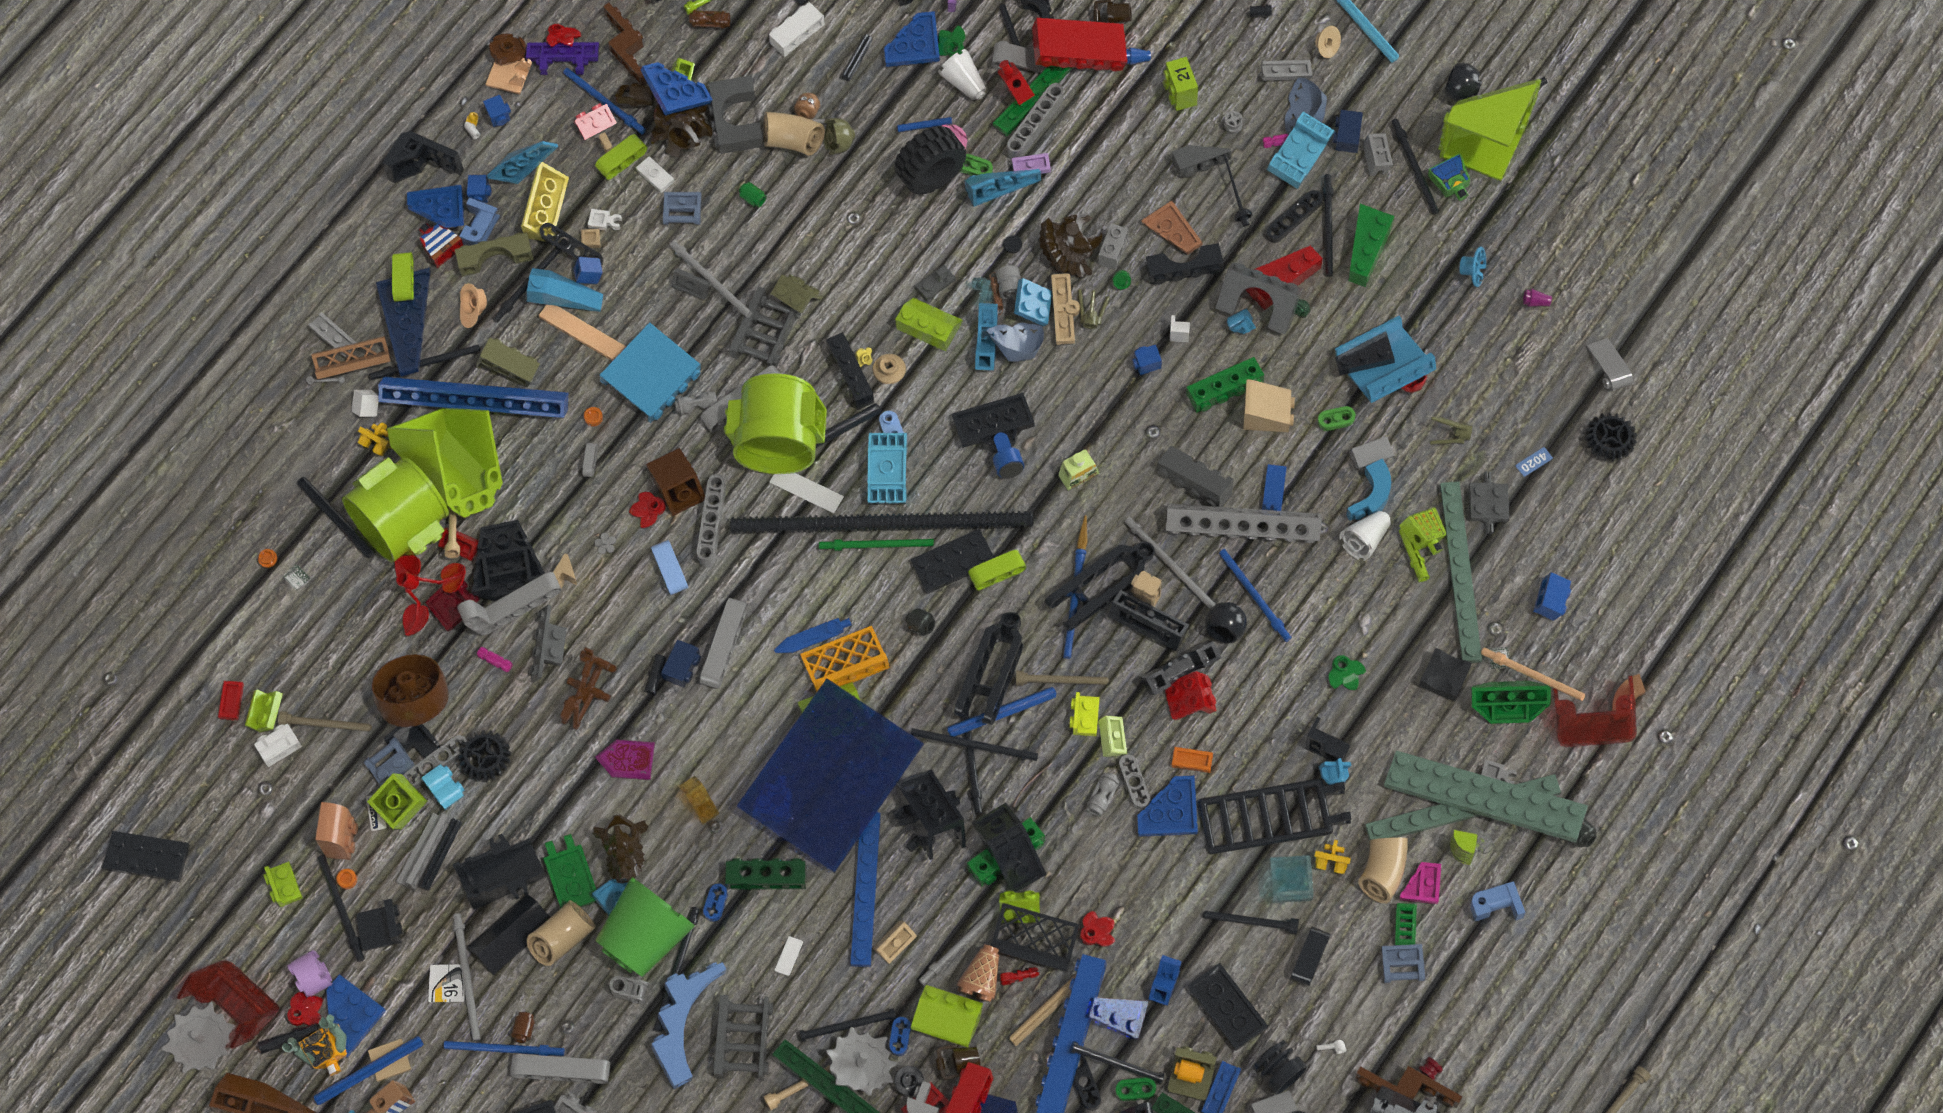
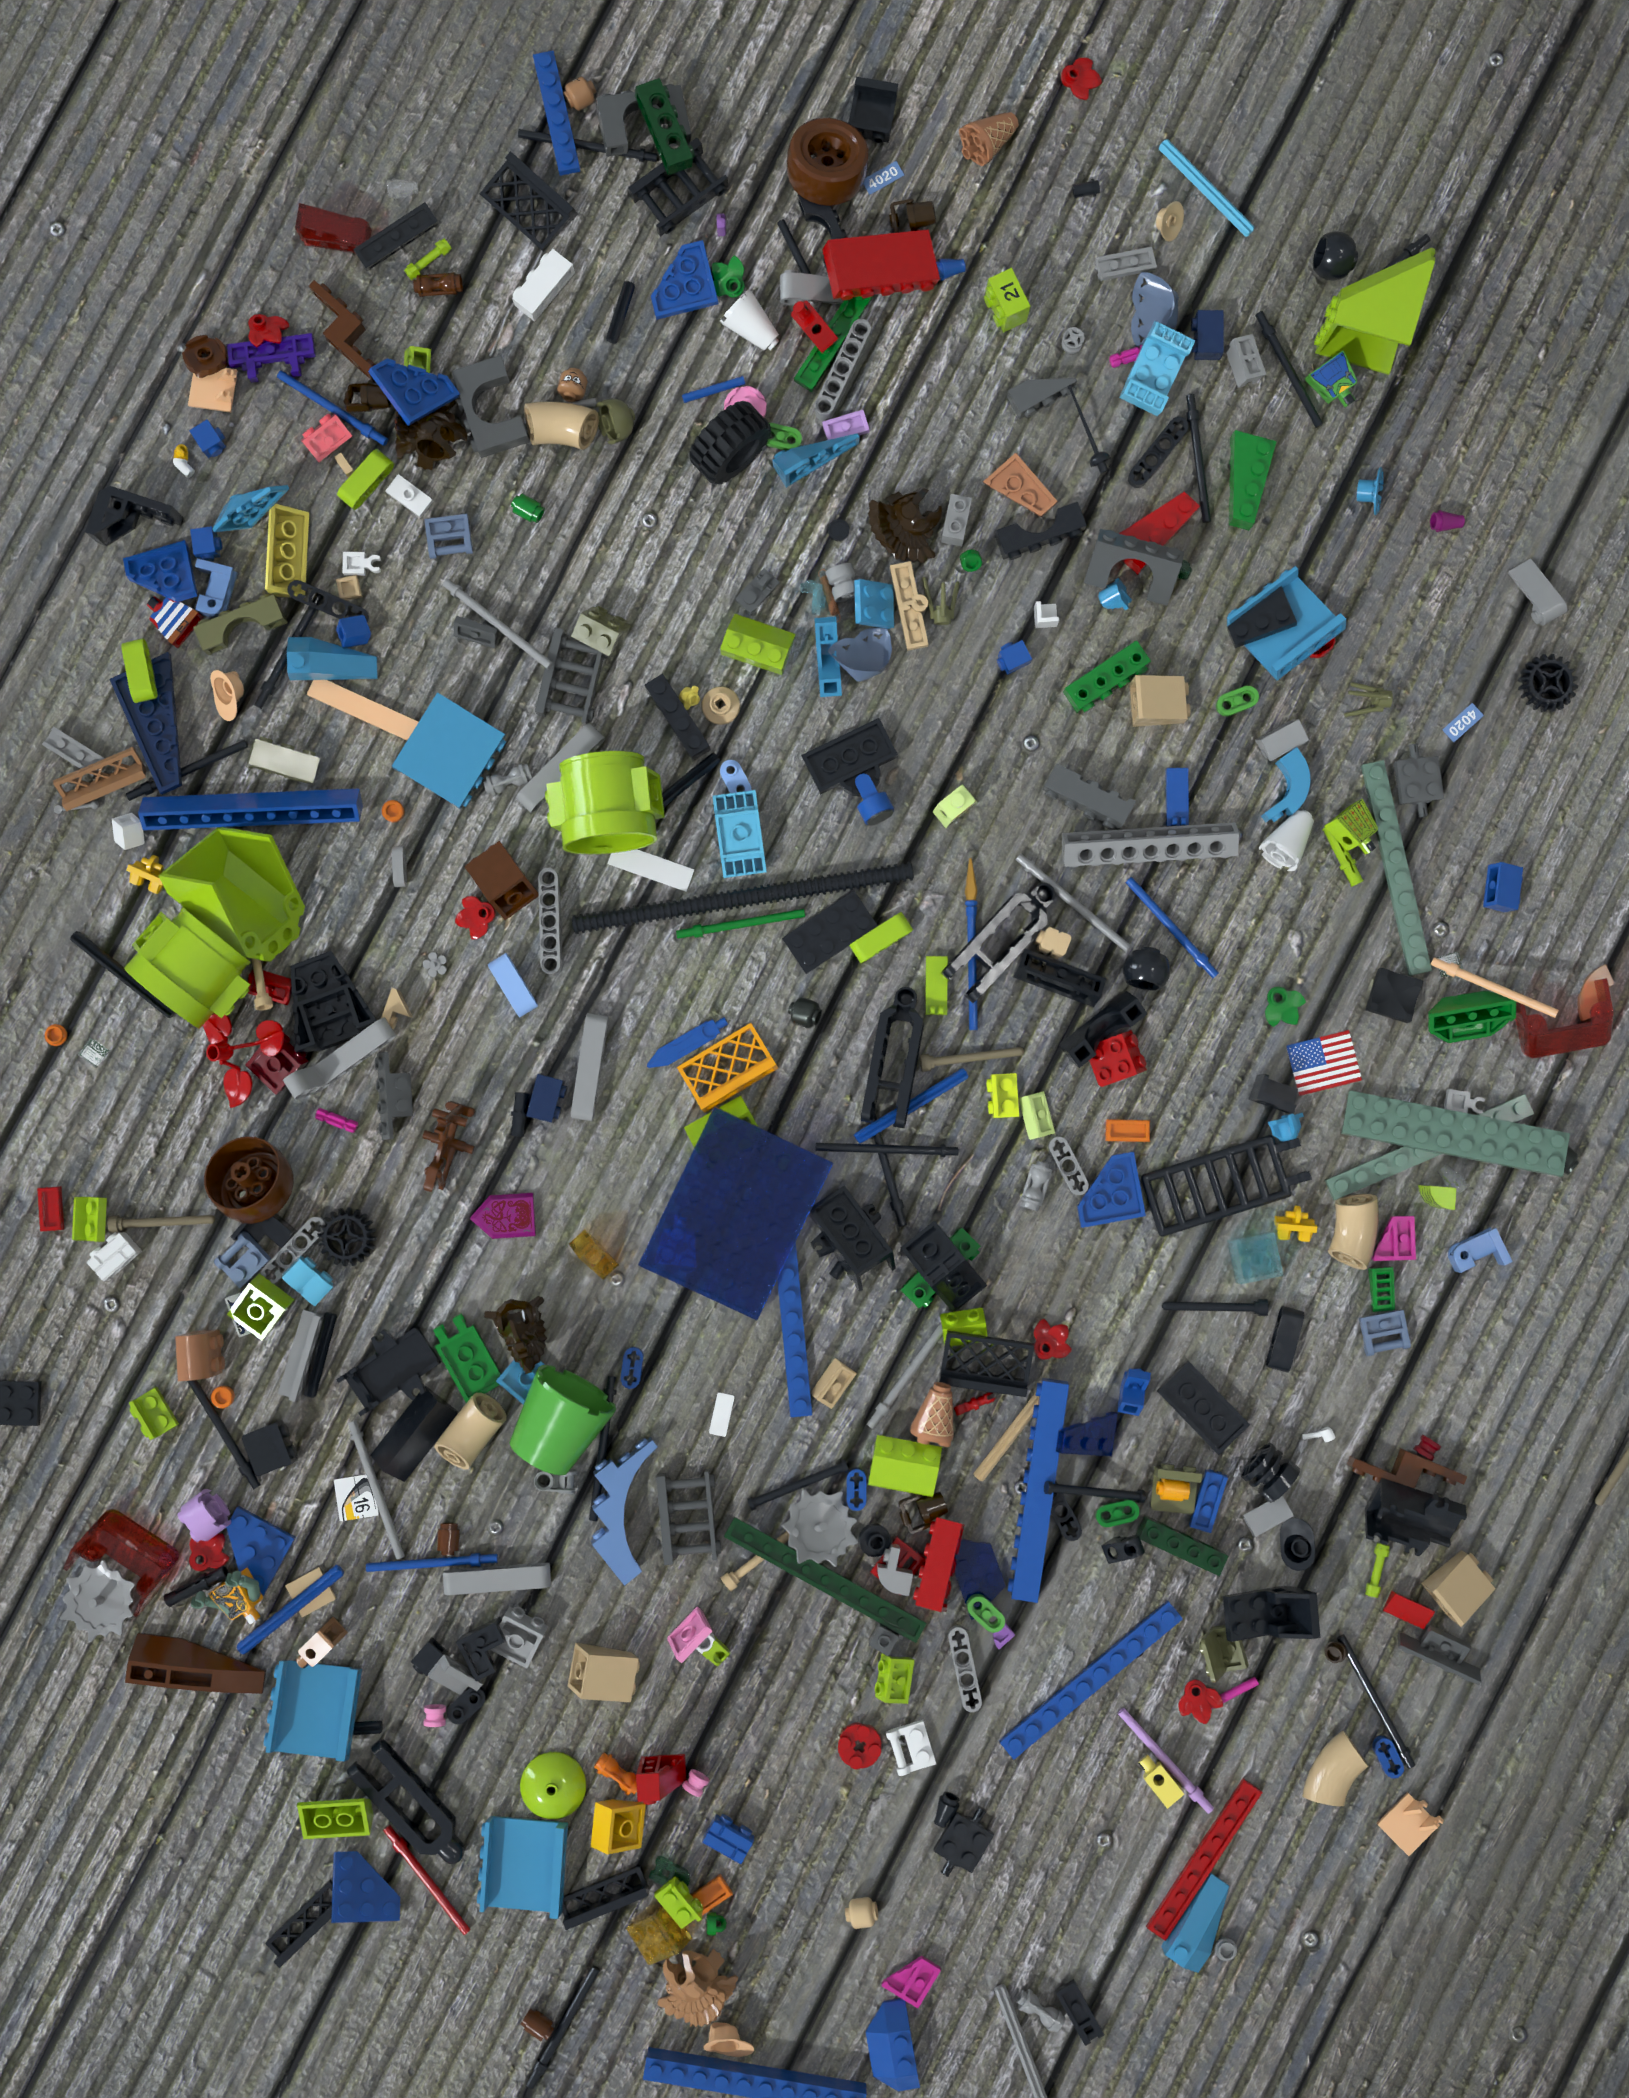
camera: 10 degrees left, 20 degrees up
dark green brick [725,858,807,890] -> none
none -> lime hinge [925,956,948,1015]
none -> sticker [1286,1030,1362,1096]

